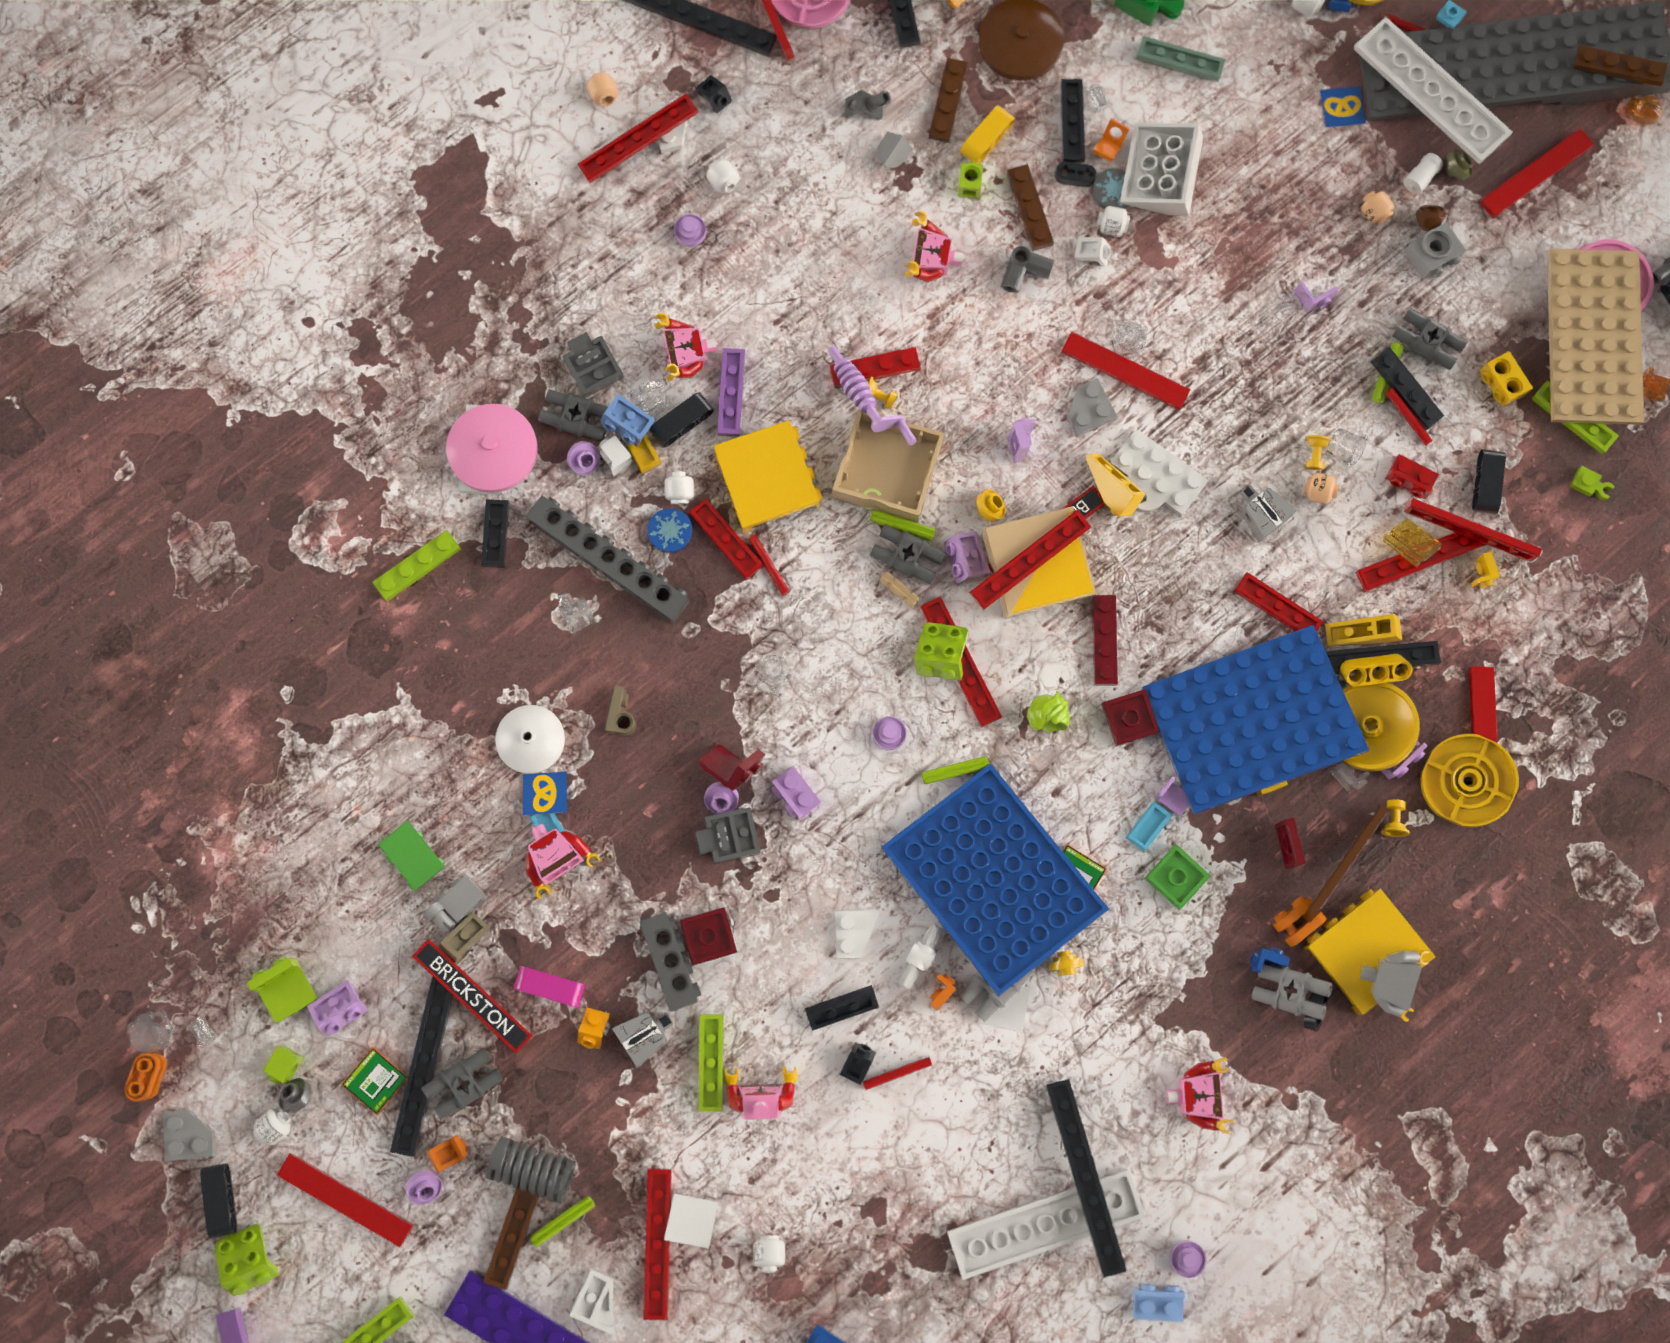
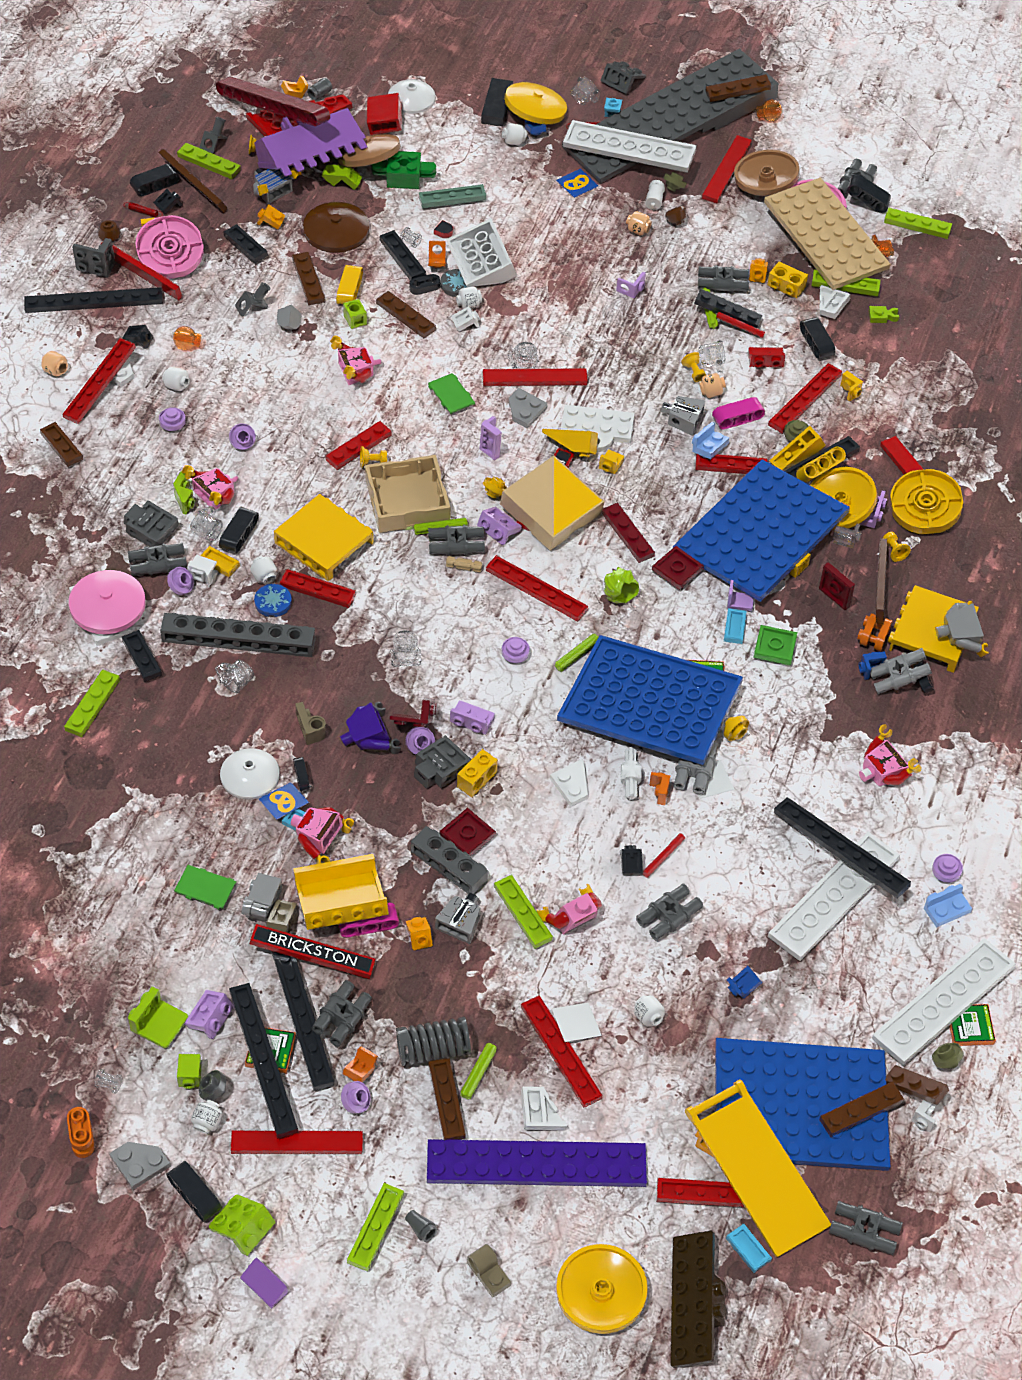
camera: 30 degrees left, 25 degrees down
clear piece [127,1009,174,1053] -> none
medium blue bracket [600,394,655,447] -> none
medium lavender plate [717,348,745,437] -> none
red bar [748,535,790,596] -> none
black plate [805,985,879,1031] -> none
lavender piece [828,346,917,445] -> none
lime bracket [914,623,968,680] -> none
red tile [969,509,1091,610] -> none
dark grey piece [1000,246,1054,293] -> none
clear yellow plate [1383,518,1441,567] -> none
light grey brick [1404,222,1466,280] -> none
red tile [1404,498,1542,562] -> none
none -> reddish brown plate [40,422,83,467]
none -> clear orange piece [173,326,202,350]
none -> lime slope [173,472,195,515]
none -> lavender plate [229,423,256,450]
none -> black plate [229,983,298,1139]
none -> black beam [293,757,310,792]
none -> yellow panel [293,854,389,930]
none -> dark purple torso [340,702,401,754]
none -> bright green piece [428,373,475,414]
none -> black tile [434,220,453,238]
none -> yellow brick [457,749,498,797]
none -> yellow bracket [599,449,624,474]
none -> dark grey pin [636,883,703,941]
none -> light blue bracket [692,422,729,459]
none -> dark pink beam [712,397,765,429]
none -> blue bracket [726,966,763,999]
none -> medium nougat dish [734,150,800,196]
none -> light orange bracket [749,258,768,283]
none -> olive plate [784,420,809,442]
none -> white wing [819,285,850,319]

